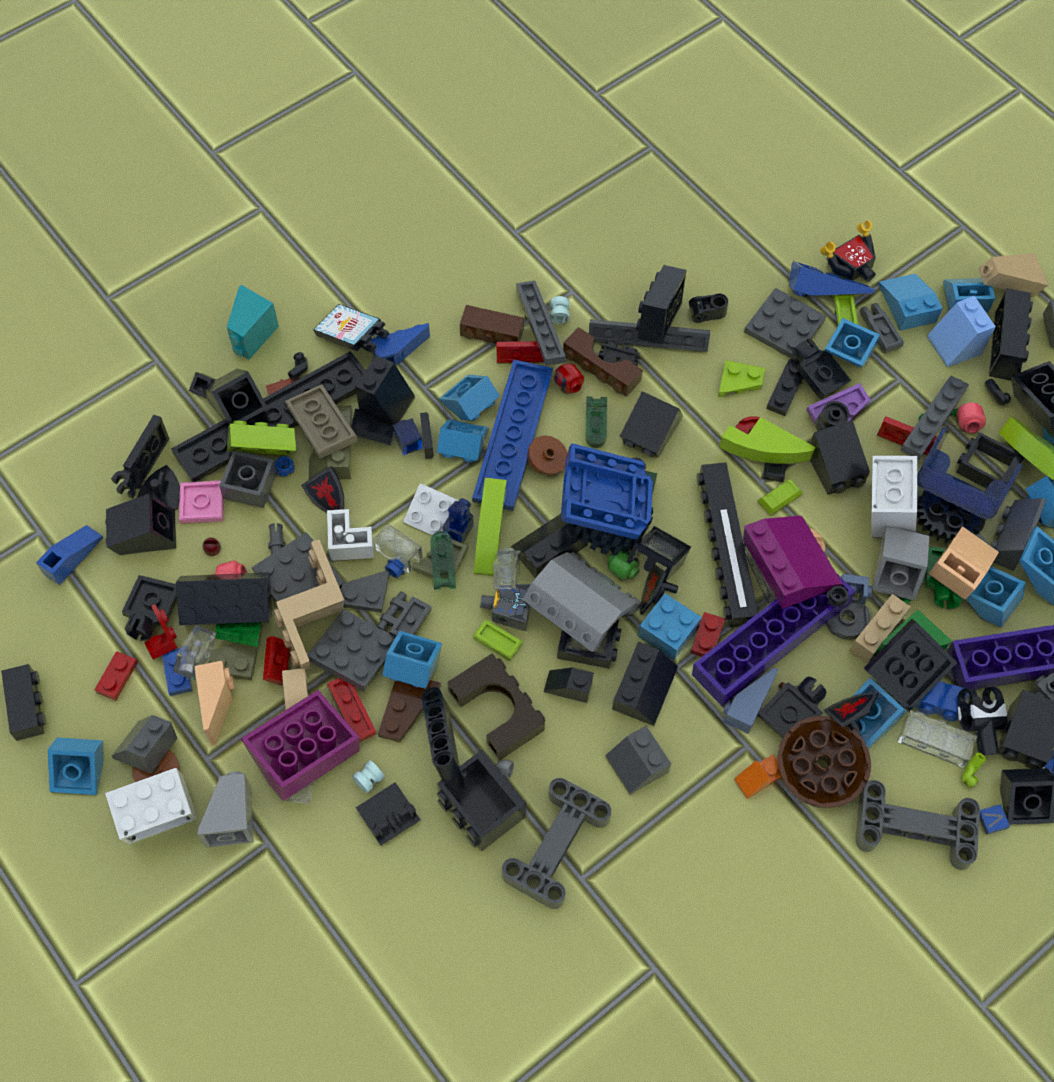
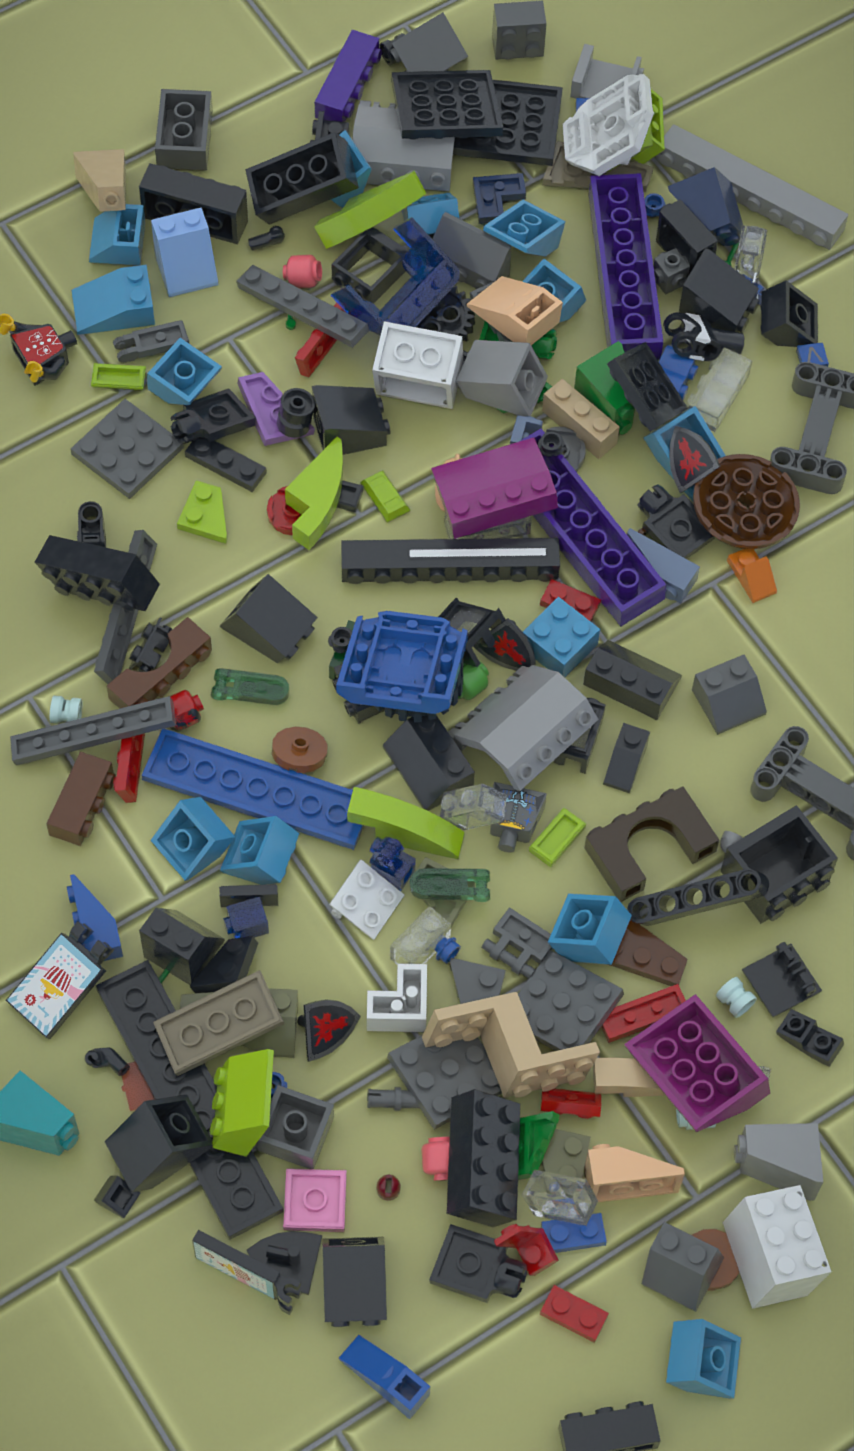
camera: 85 degrees left, 0 degrees up
blue wedge [789,261,875,297] -> none
lime arm [962,753,986,788] -> none
none -> black slope [776,1009,844,1067]

